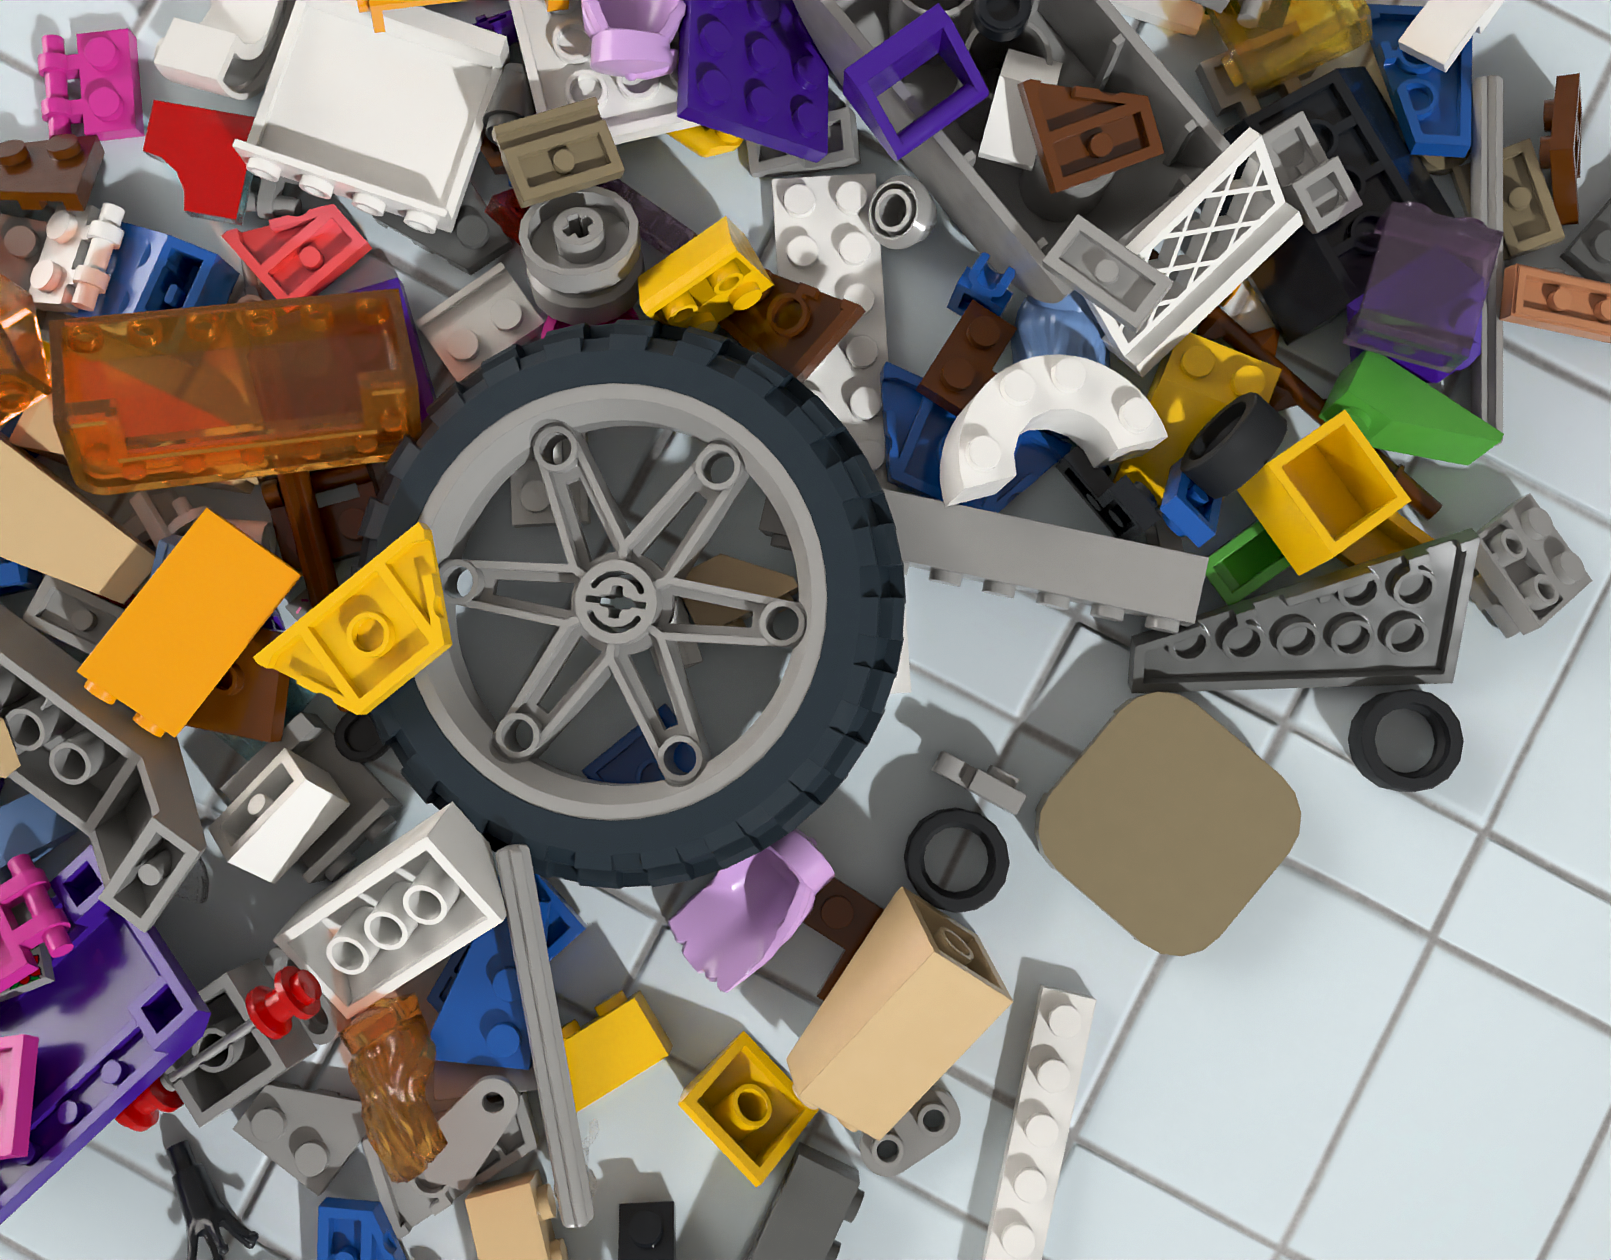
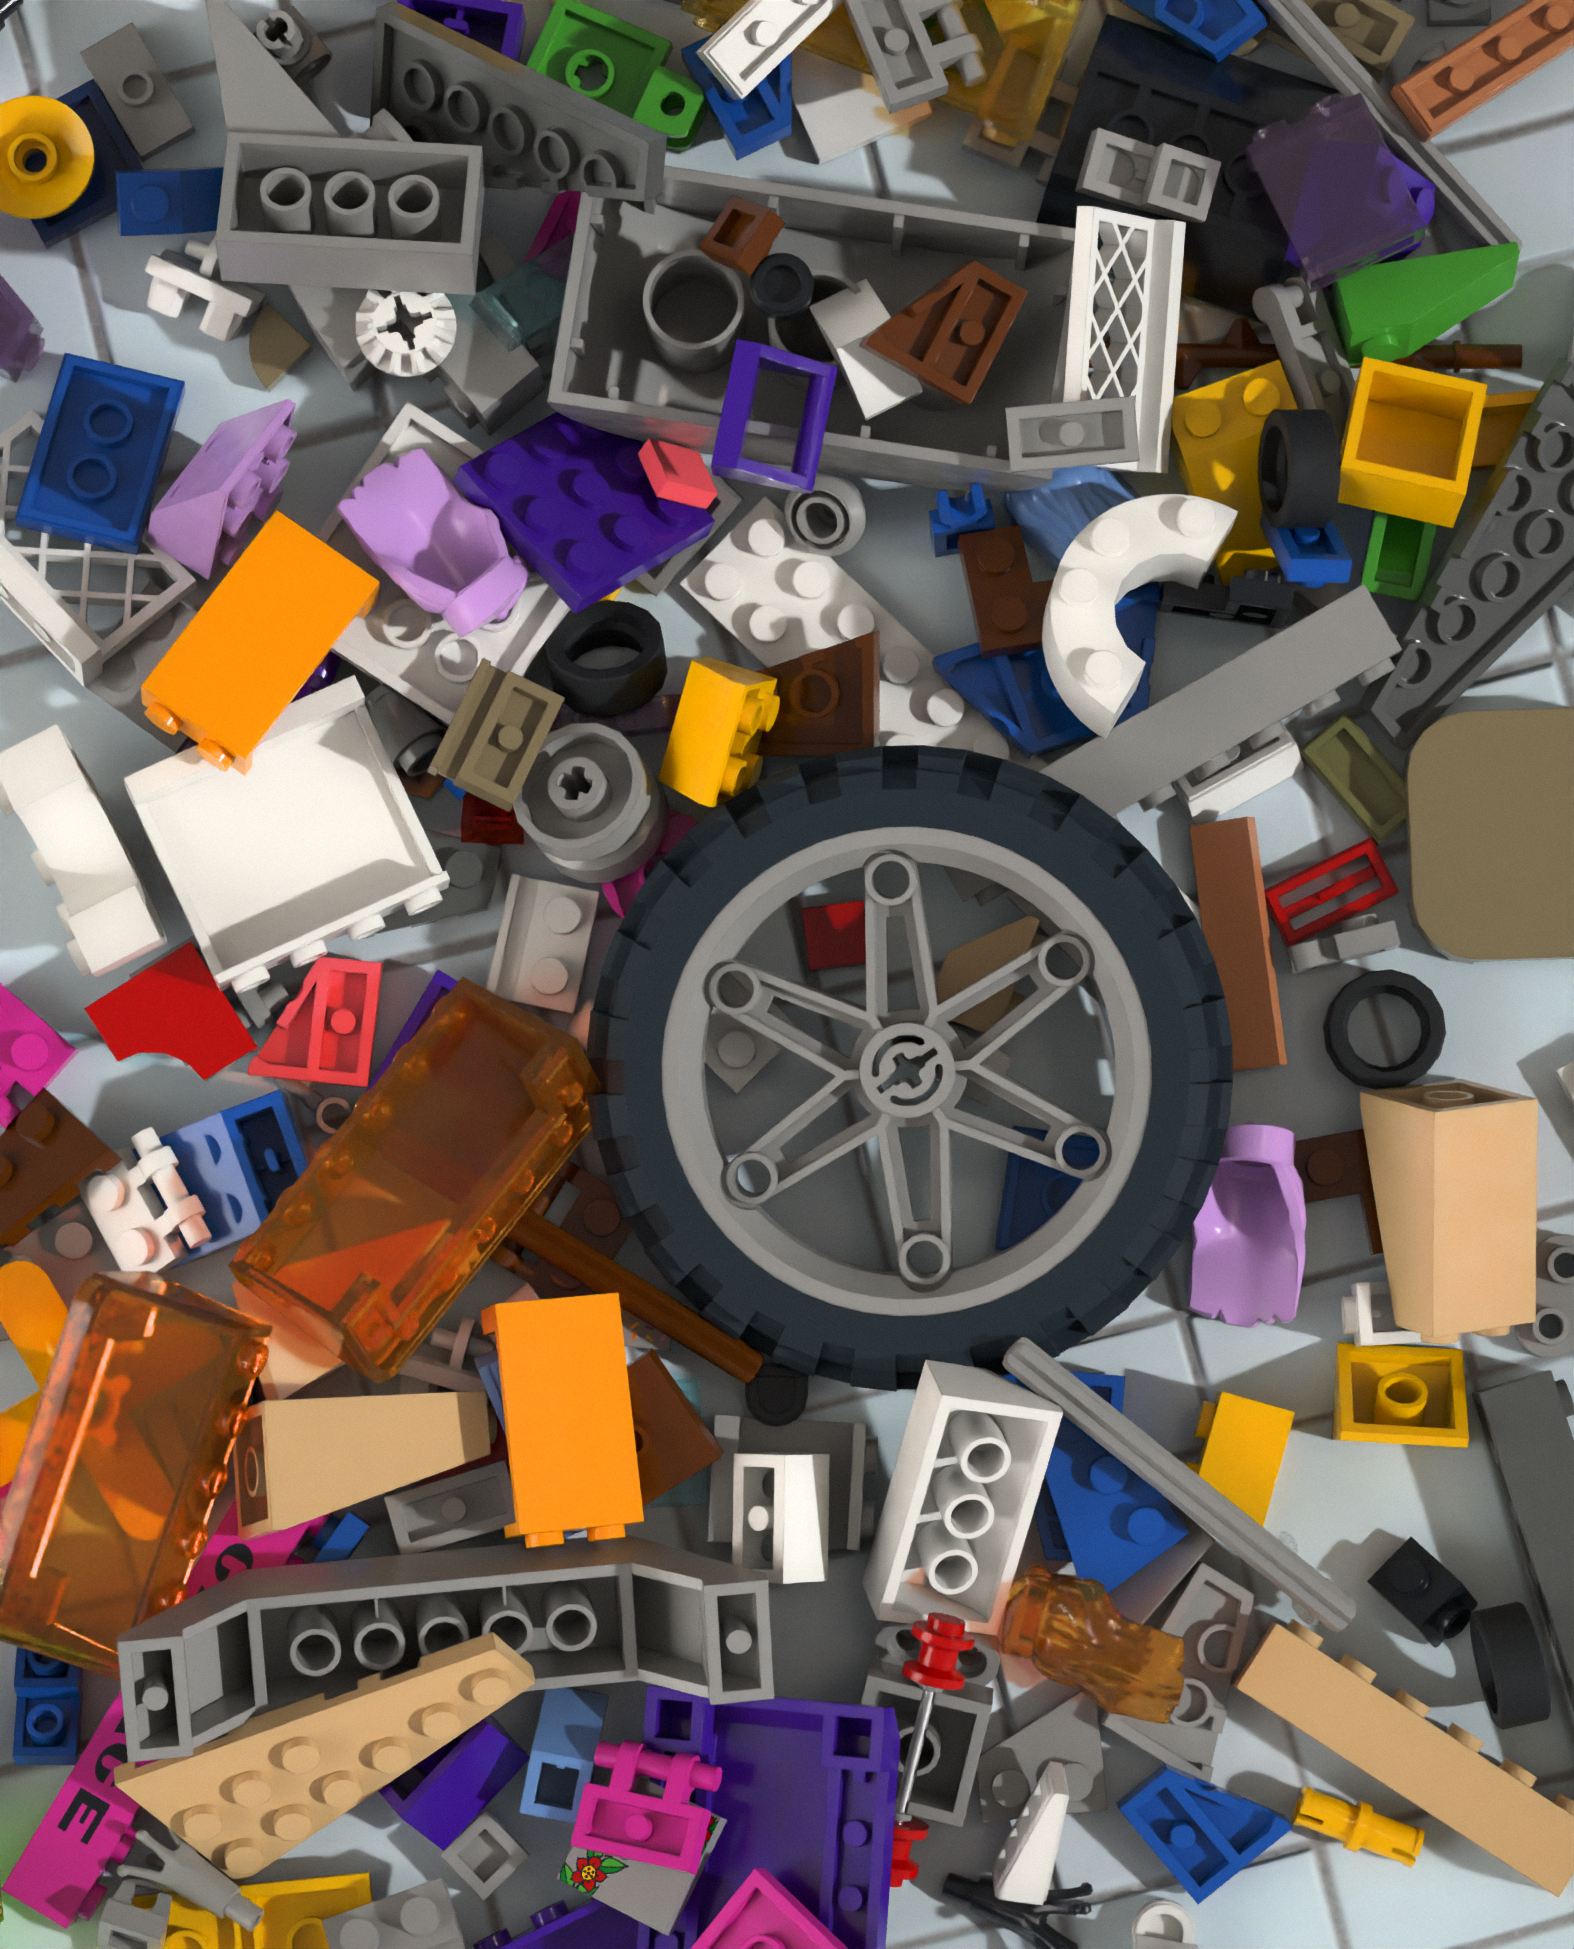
camera: 40 degrees left, 0 degrees up
yellow wing [253,522,452,715] -> none
light grey piece [409,1075,520,1191] -> none
none -> black tyre [545,600,668,716]
none -> coral tile [638,438,718,509]
none -> red tile [802,900,866,972]
none -> white slope [992,1761,1069,1906]
none -> white slope [1171,722,1304,825]
none -> nougat tile [1189,816,1287,1073]
none -> light grey plate [1252,273,1355,445]
none -> red tile [1264,837,1399,949]
none -> olive tile [1299,711,1407,847]
none -> white bracket [1341,1281,1423,1347]

